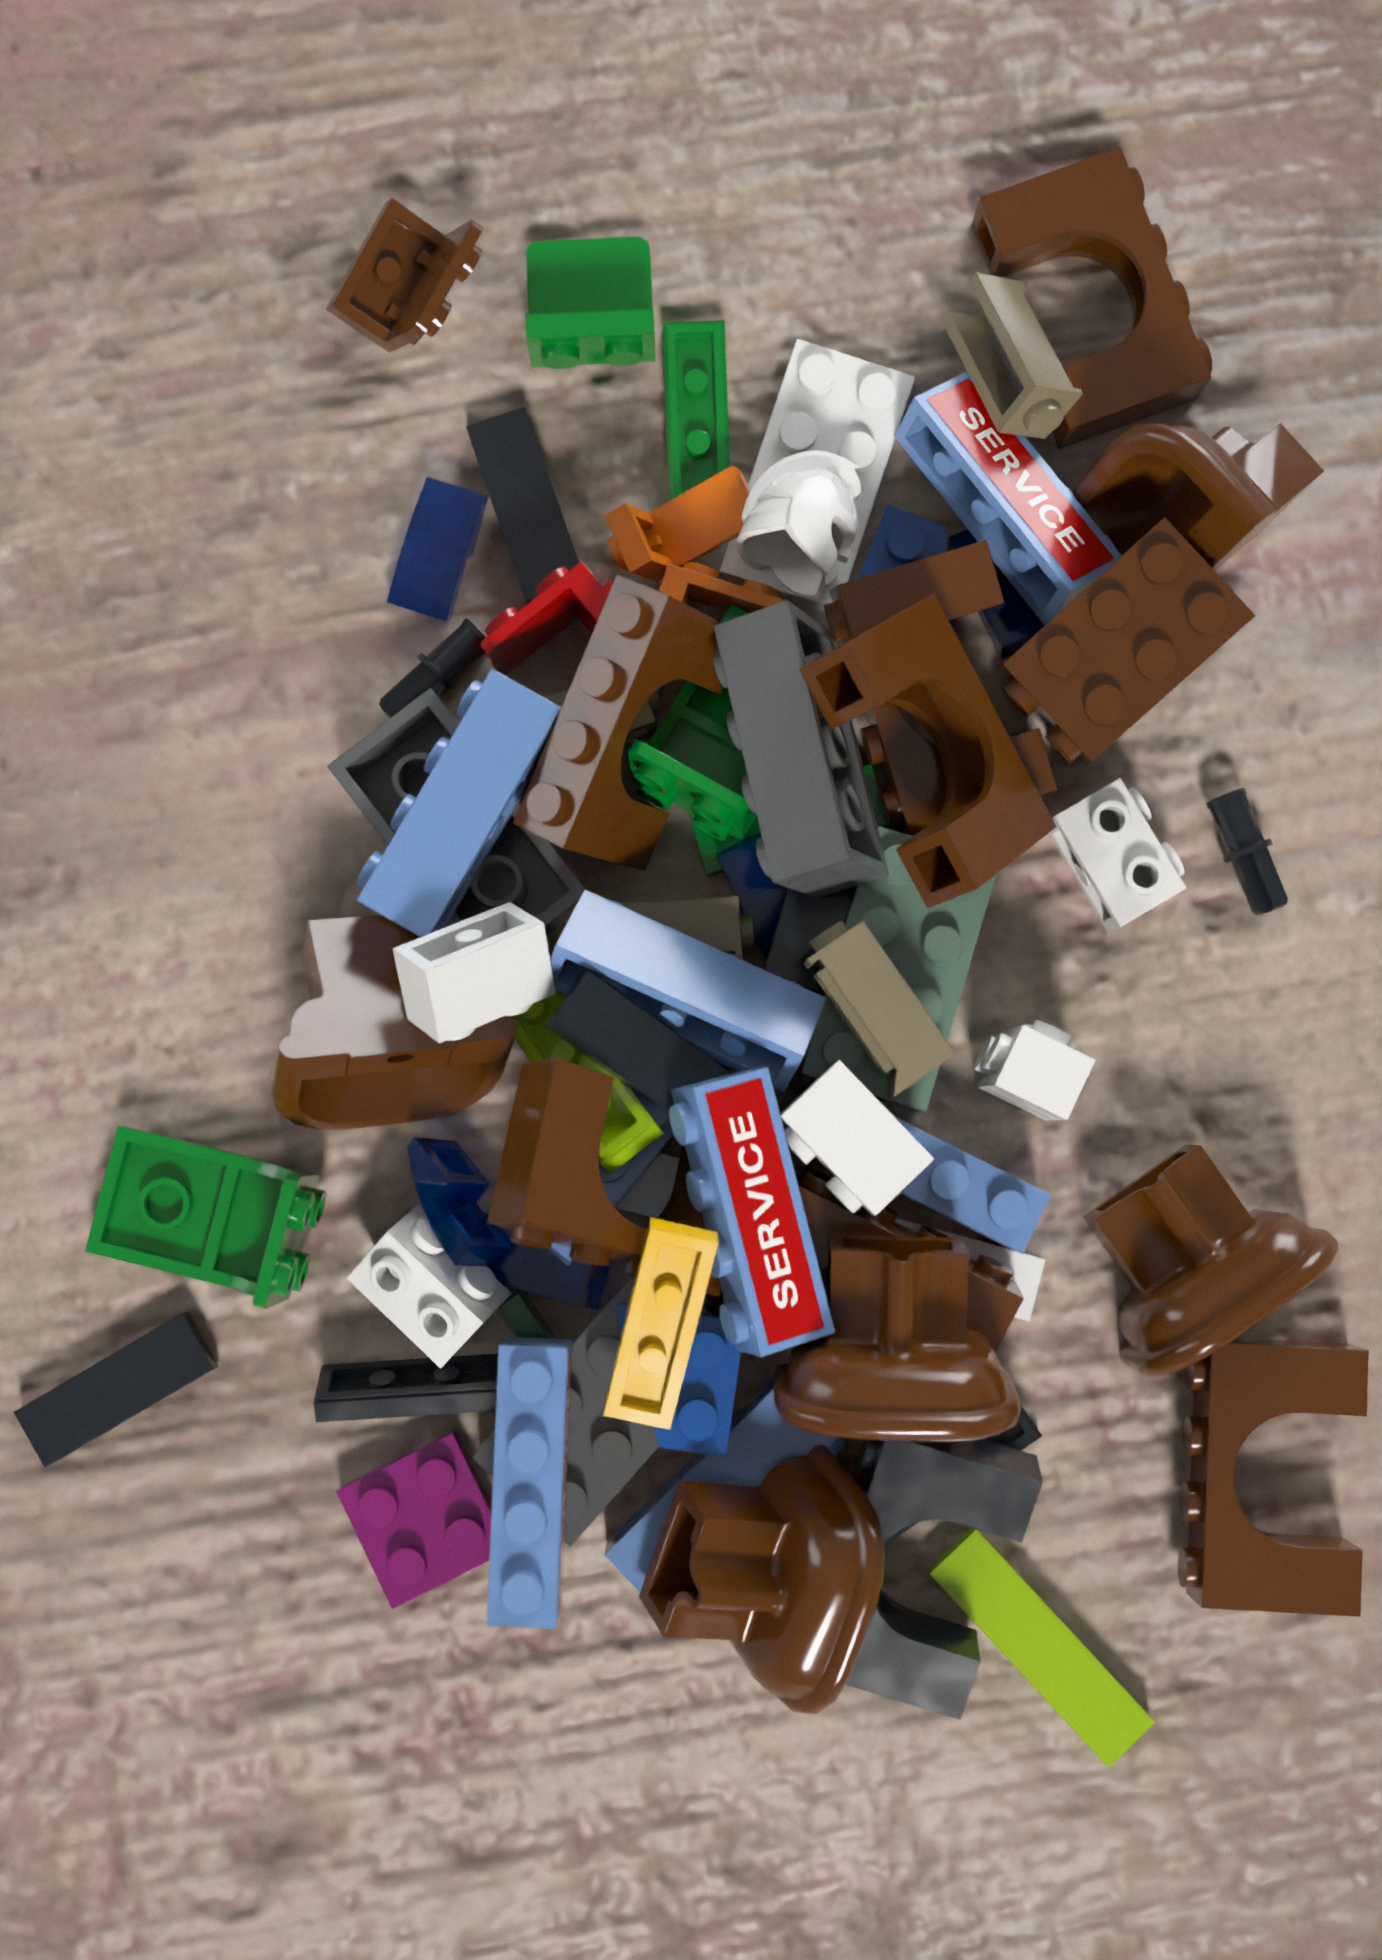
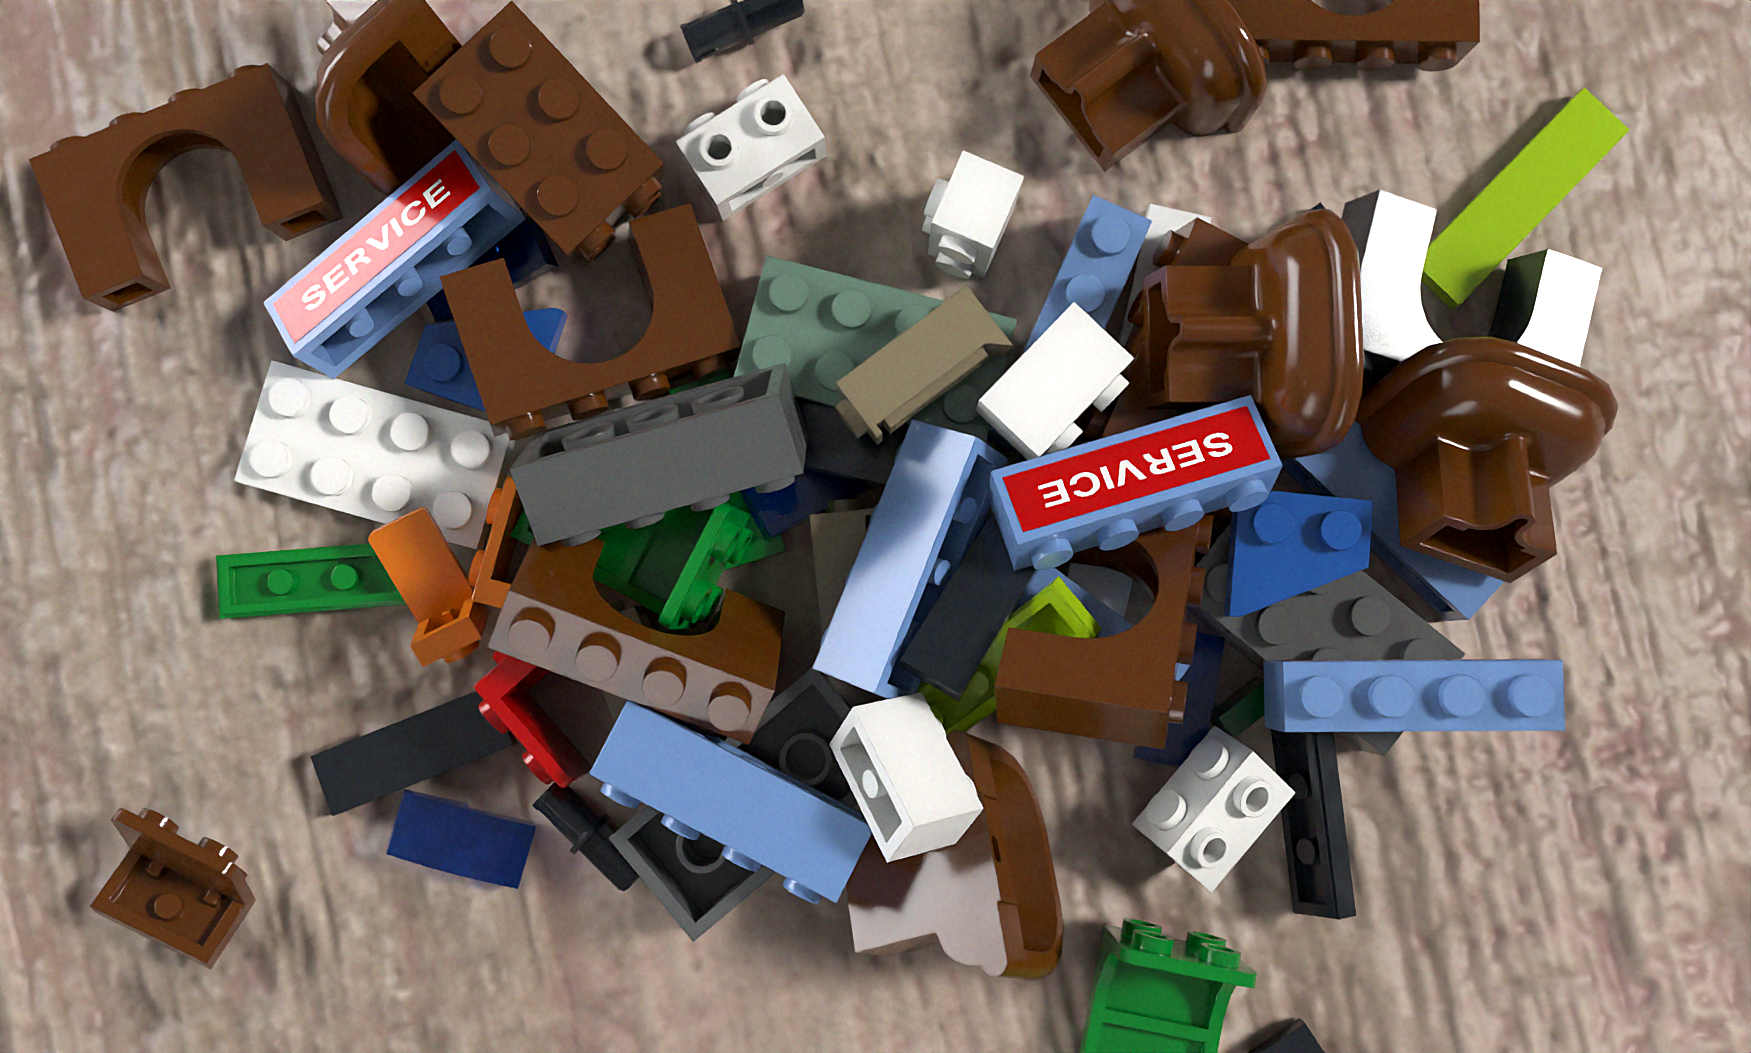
camera: 90 degrees left, 0 degrees up
magenta plate [336,1430,492,1609] -> none
clear blue slope [407,1137,512,1266] -> none
green bracket [525,237,655,369] -> none
yellow plate [603,1217,719,1430] -> none
white helmet [736,450,861,599] -> none
reddish brown arch [799,593,1057,908] -> none
dark tan window [941,272,1083,439] -> none

